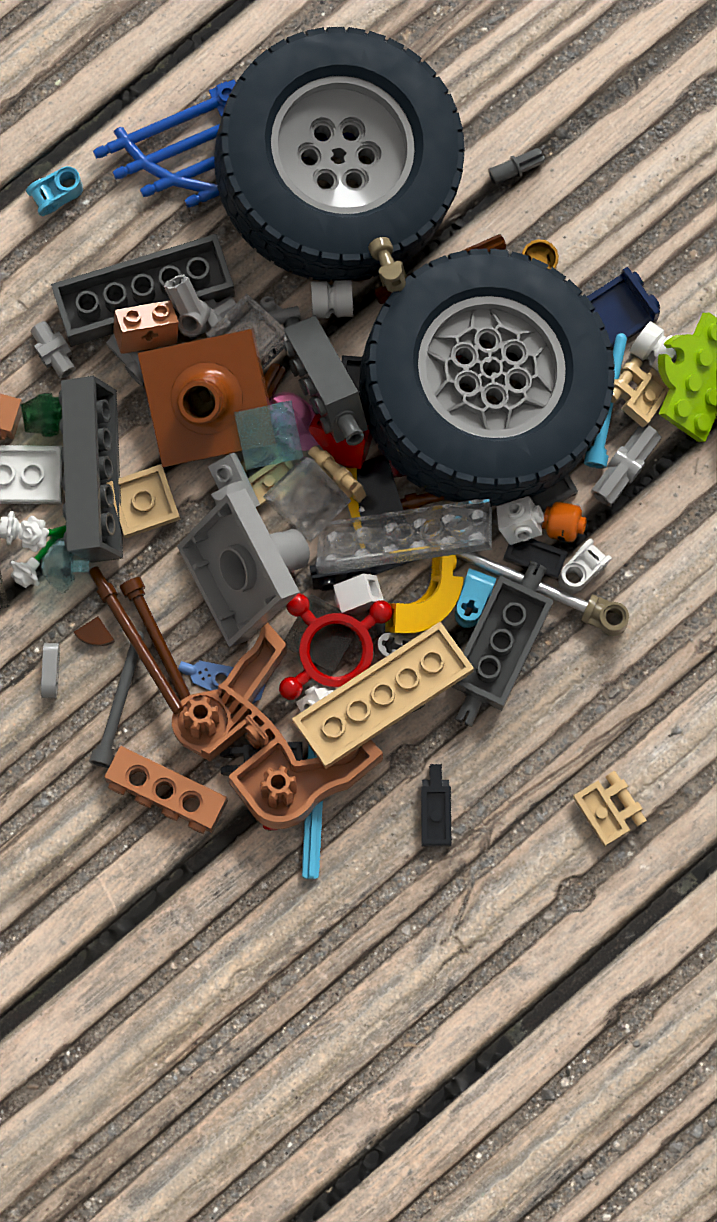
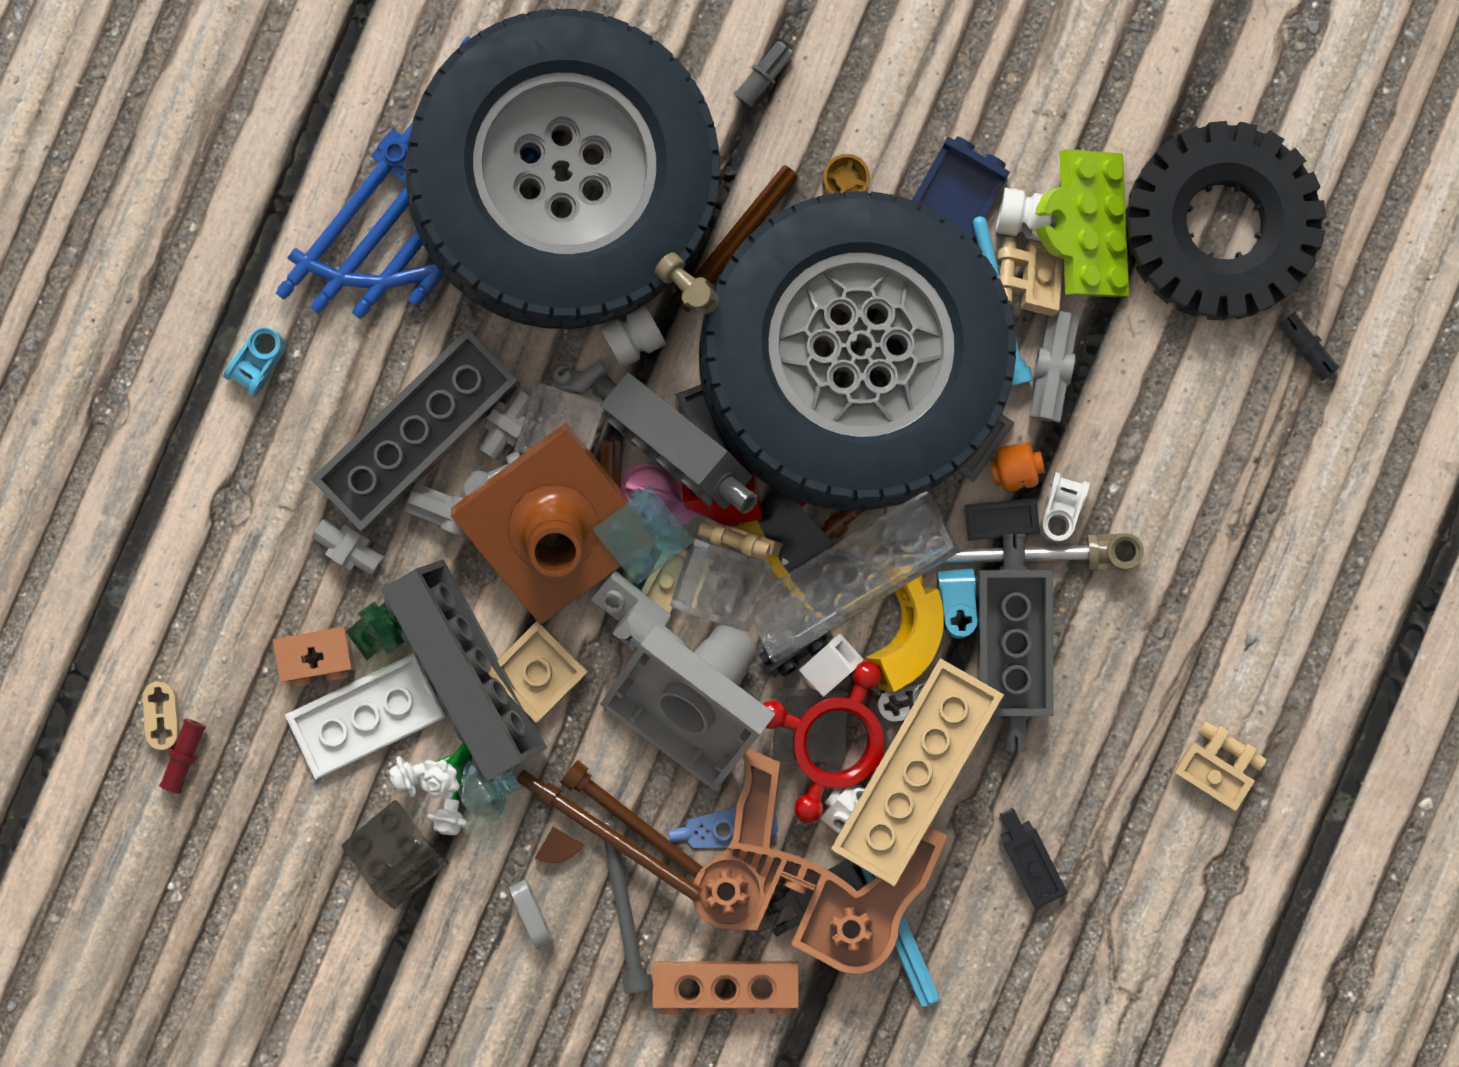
camera: 20 degrees left, 10 degrees up
nougat brick [113,300,179,354] -> none
light grey piece [164,274,210,337] -> none
white brick [496,496,544,545] -> none

